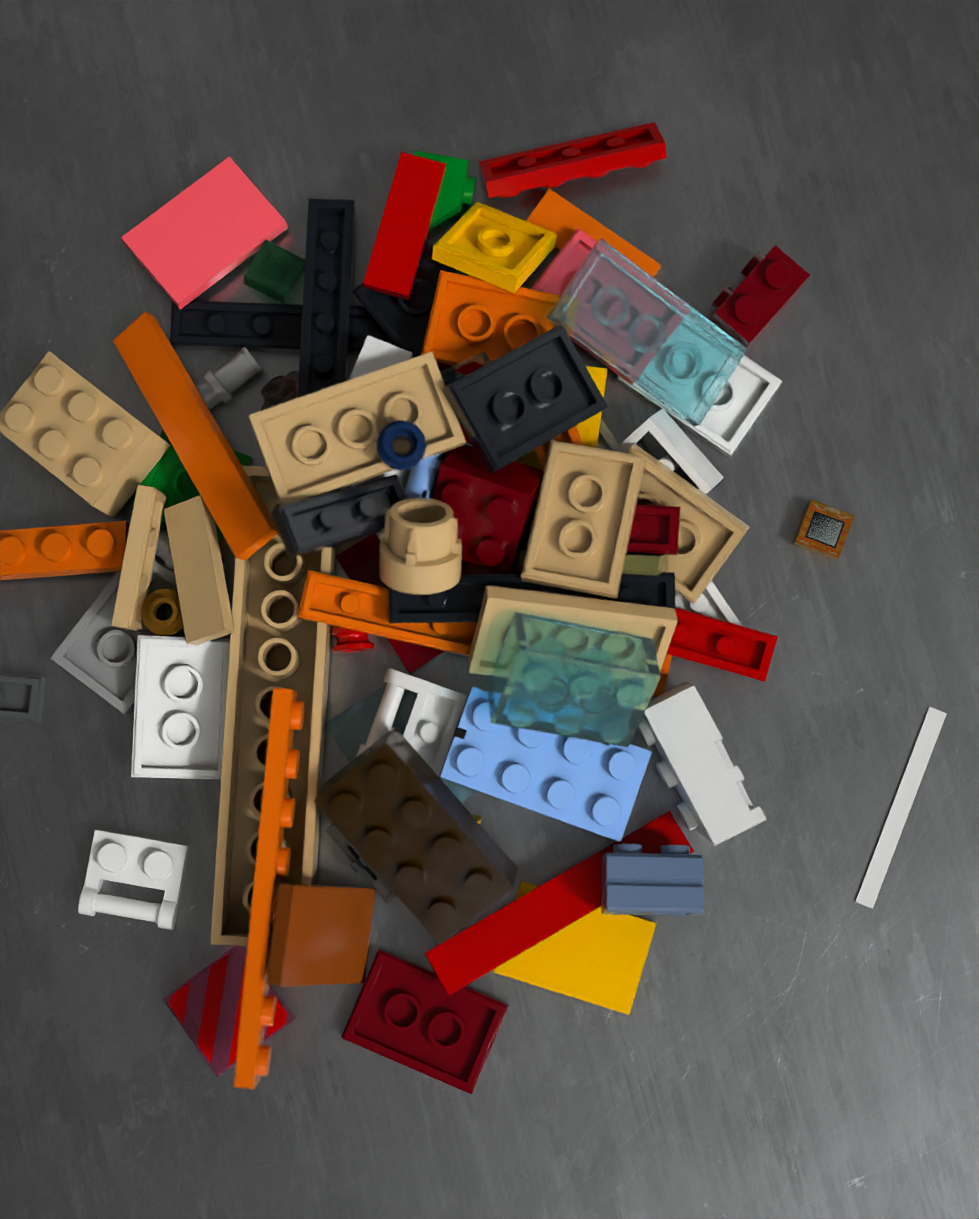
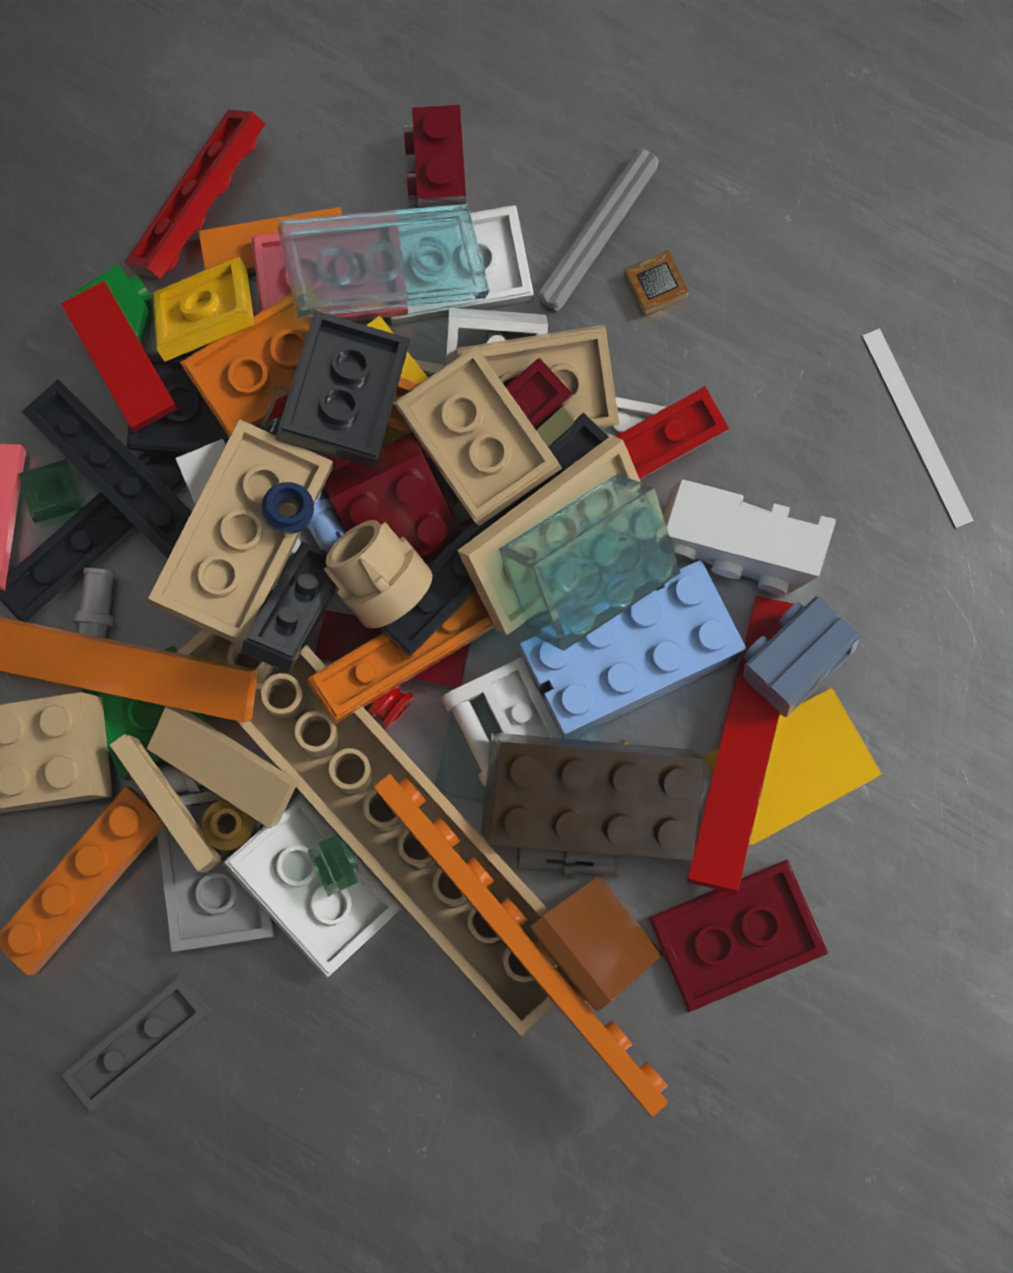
camera: 45 degrees left, 5 degrees down
white plate [78,830,190,930] -> none
tile [162,946,296,1077] -> none
clear smoke plate [261,371,299,411] -> none
none -> clear green plate [307,835,358,897]
none -> light grey axle [539,148,659,311]

